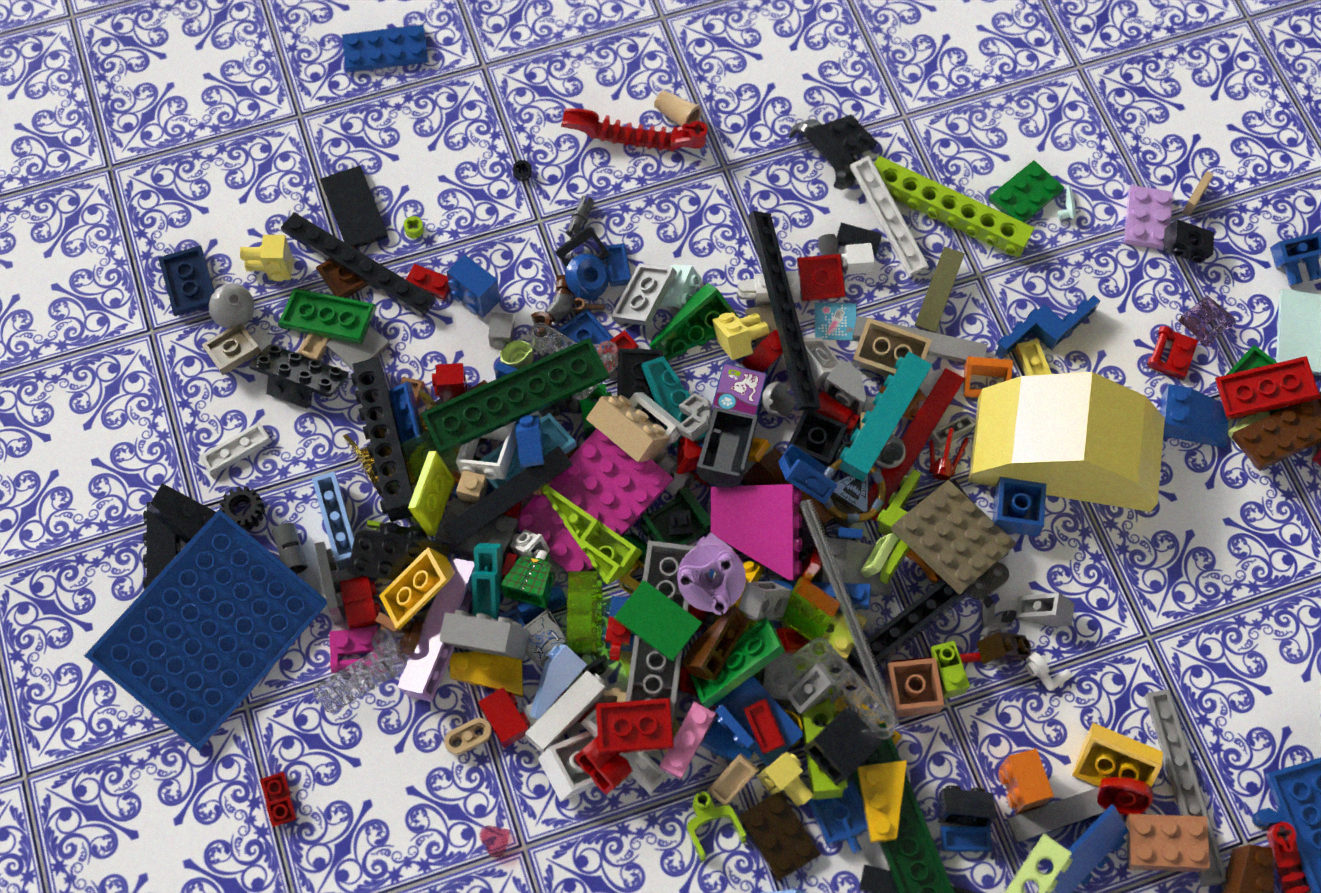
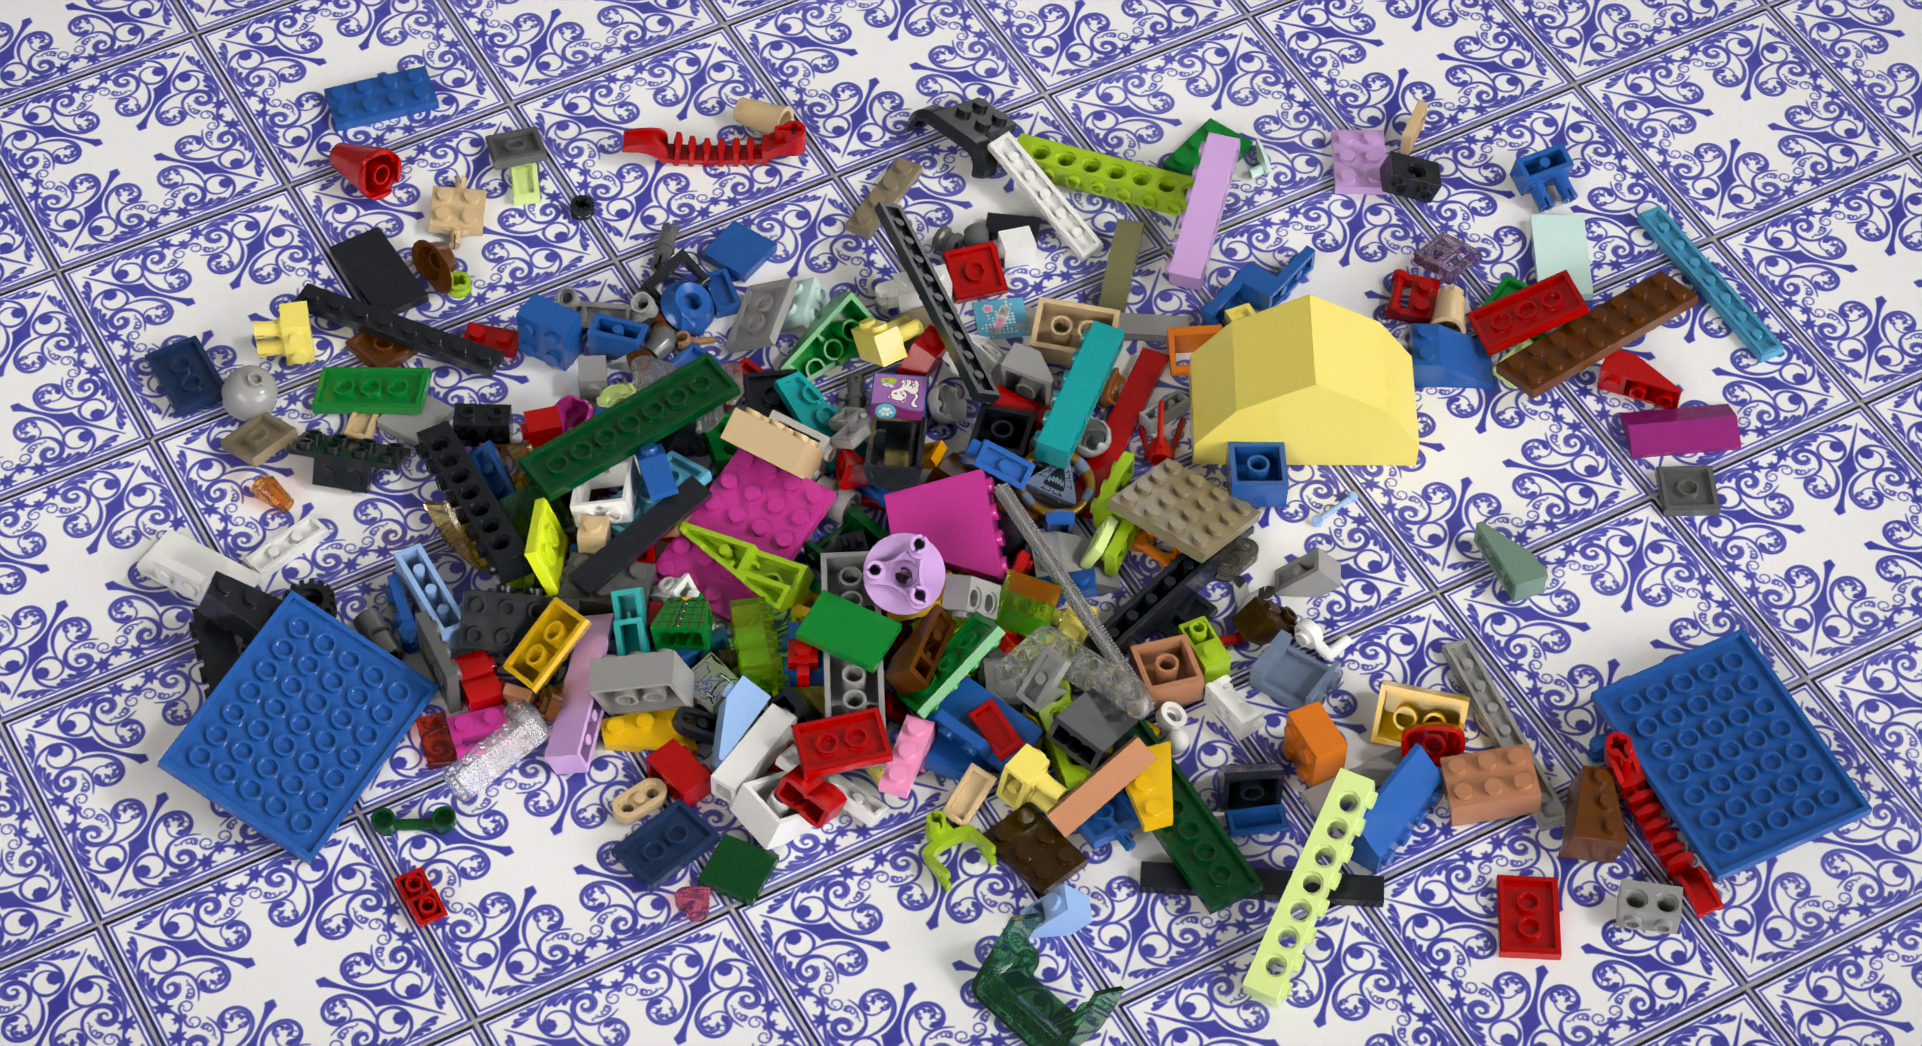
camera: 10 degrees left, 15 degrees down
none -> white bracket [137,530,260,603]
none -> clear orange cone [251,474,294,513]
none -> red cone [329,142,402,200]
none -> dark green bar [371,806,457,836]
none -> blue hinge [384,574,419,655]
none -> reddish brown piece [412,240,457,294]
none -> clear red tile [415,712,458,771]
none -> tan plate [429,175,487,249]
none -> black brick [453,403,514,448]
none -> dark grey tile [485,127,548,170]
none -> yellowish green tile [510,162,541,205]
none -> dark pink hair [554,394,594,433]
none -> light grey plate [555,286,658,331]
none -> blue slope [587,313,649,360]
none -> dark blue plate [611,798,720,893]
none -> black plate [671,706,717,746]
none -> dark green tile [698,834,779,907]
none -> blue tile [701,220,777,283]
none -> dark brown plate [718,642,738,674]
none -> black tile [782,685,823,722]
none -> dark grey pin [845,373,867,408]
none -> dark tan plate [846,156,922,240]
none -> dark grey wheel [932,225,965,252]
none -> nougat tile [1045,735,1156,838]
none -> white plate [1156,701,1189,753]
none -> black slope [1157,592,1218,638]
none -> lavender brick [1165,132,1240,291]
none -> white hinge [1204,675,1266,741]
none -> sand blue panel [1249,629,1342,710]
none -> light blue hinge [1311,491,1358,527]
none -> tan plant [1430,285,1466,334]
none -> sand green slope [1473,521,1548,603]

